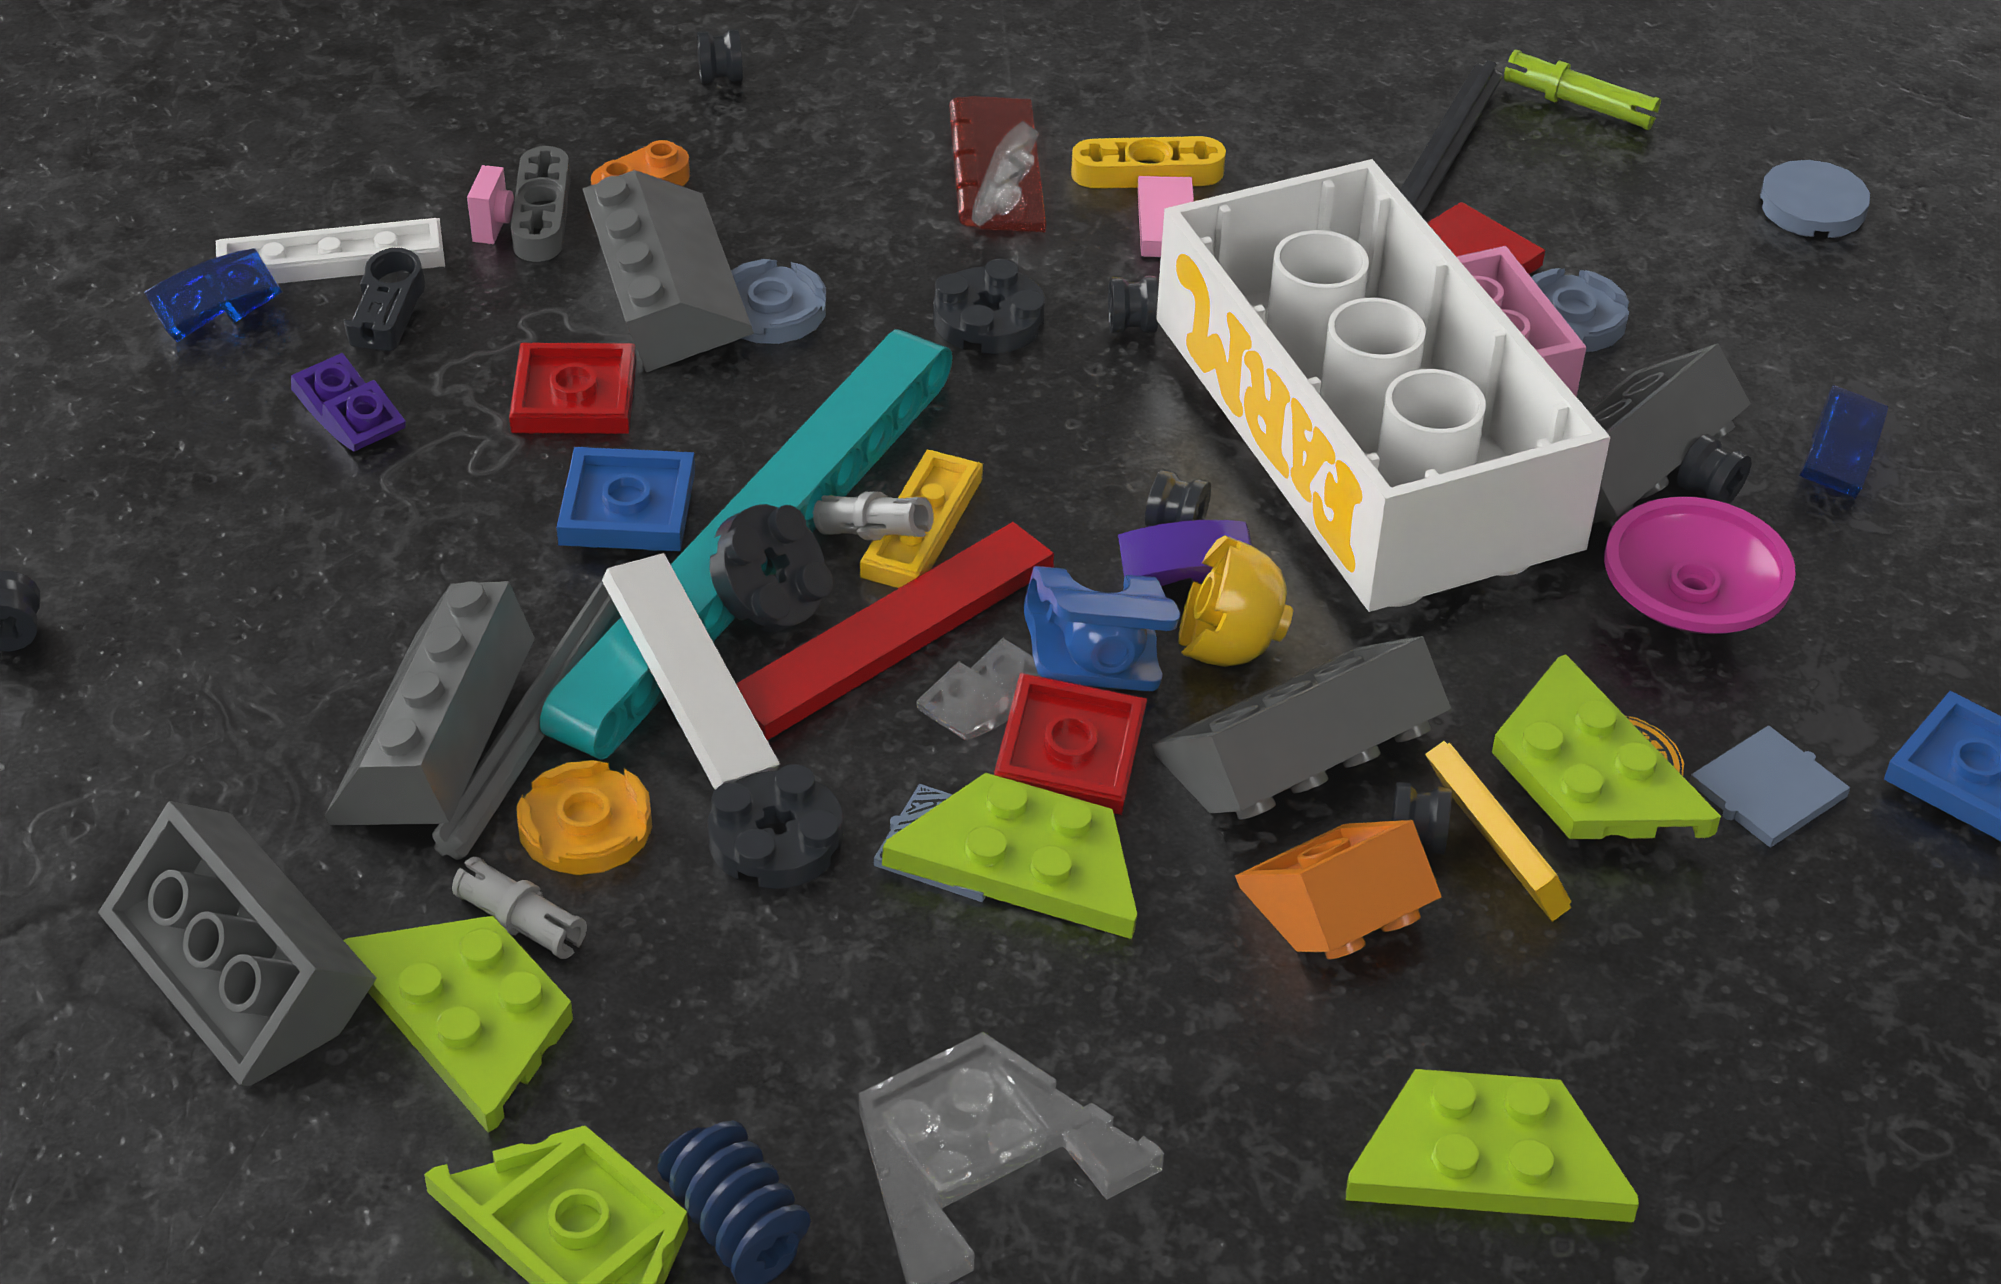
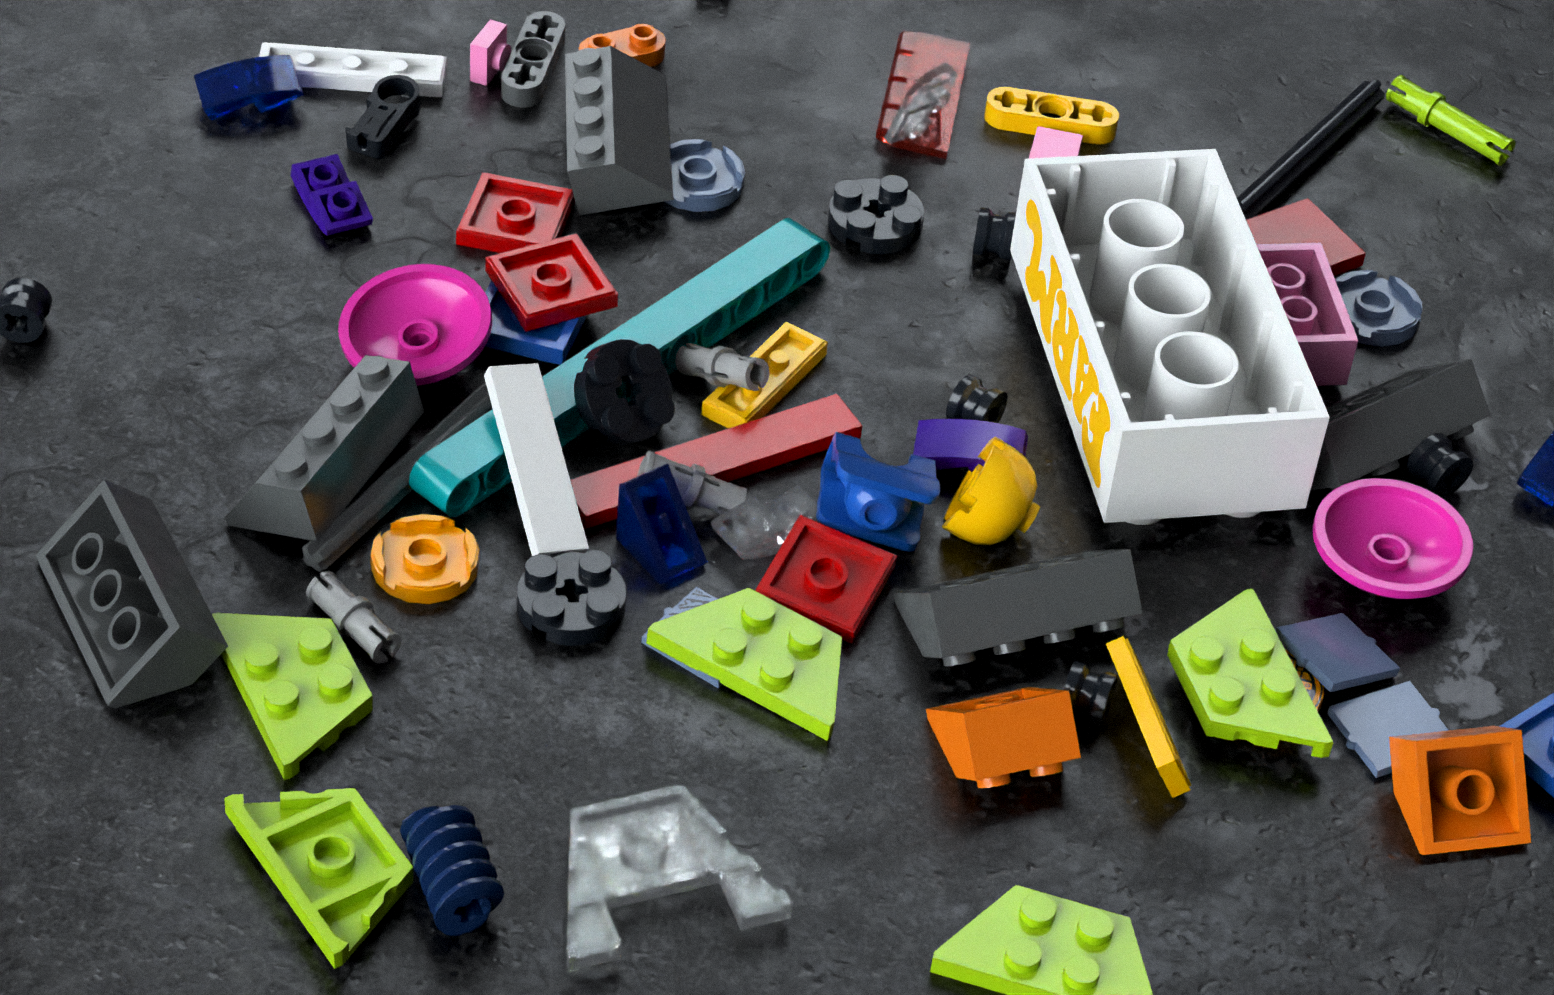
camera: 10 degrees right, 0 degrees up
none -> dark pink dish [338,264,492,386]
none -> red tile [485,233,618,332]
none -> clear blue slope [616,463,708,584]
none -> light grey pin [636,451,747,520]
none -> sand blue piece [1275,613,1400,692]
none -> orange slope [1389,726,1531,855]

